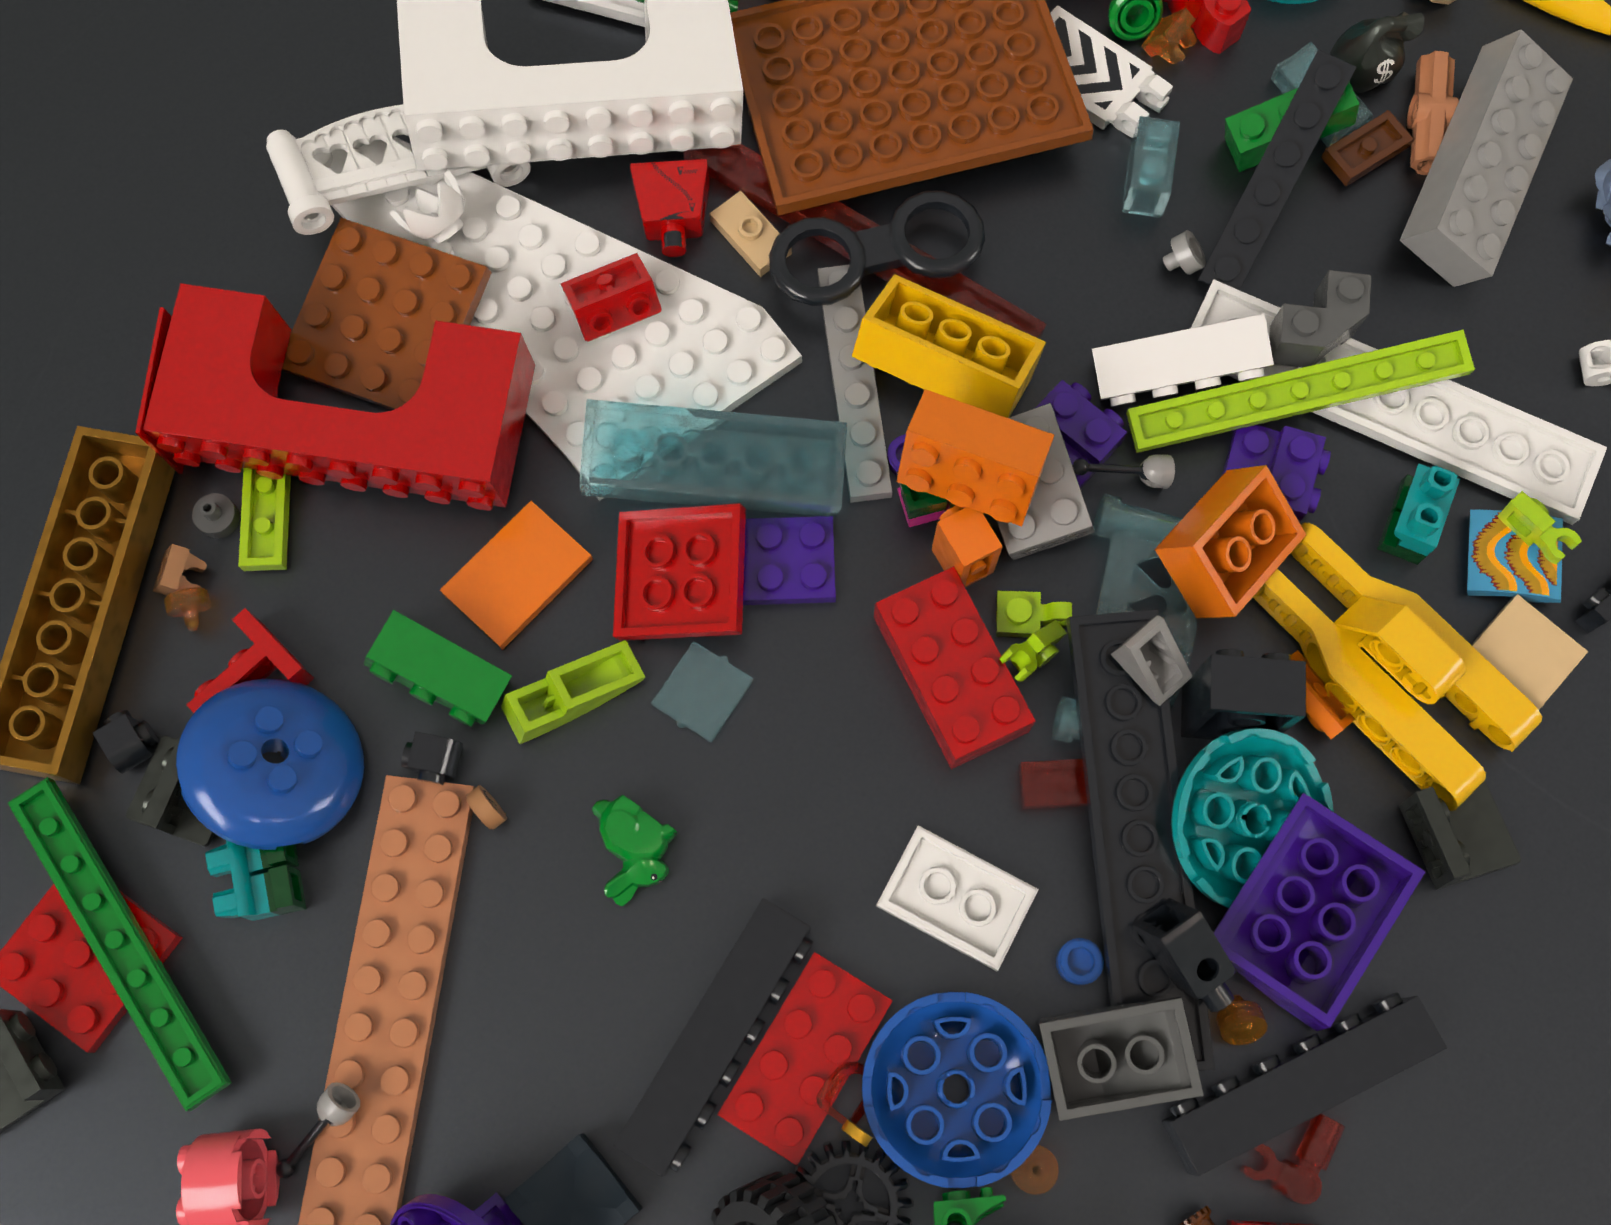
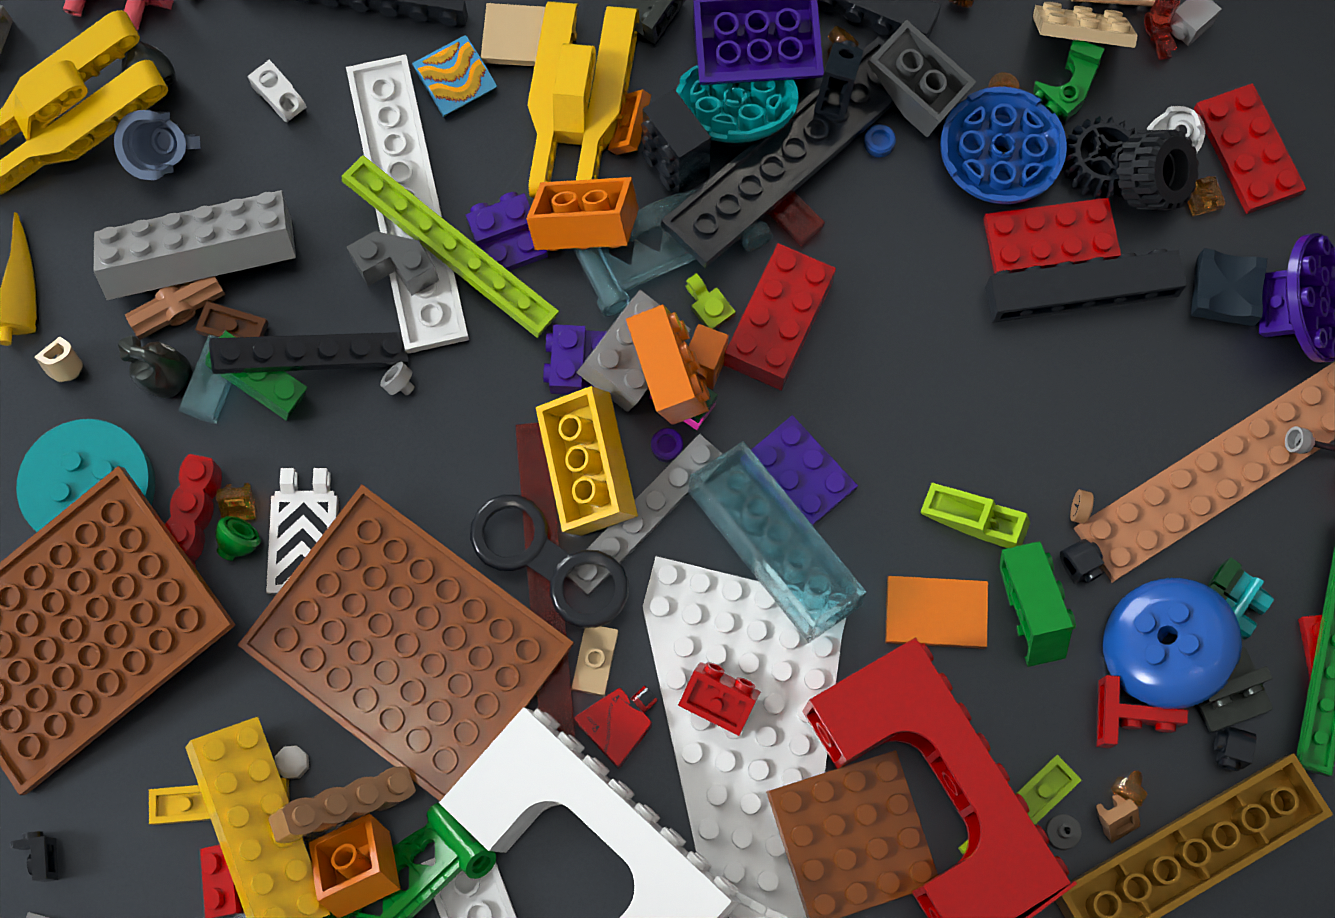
camera: 130 degrees left, 0 degrees up
white piece [389,169,464,243] -> none
green animal [592,795,678,906] -> none
red plate [613,503,746,641] -> none
clear light blue piece [651,641,754,743] -> none
clear red piece [816,1061,872,1147] -> none
white tile [876,825,1039,972] -> none
lime plate [999,620,1067,682] -> none
hinge [1072,454,1175,489] -> none
white brick [1092,313,1274,407] -> none
light grey slope [1111,615,1193,706] -> none
clear light blue brick [1122,116,1180,218] -> none
teal hips [1377,463,1460,565] -> none
lime plate [1497,491,1582,564] -> none

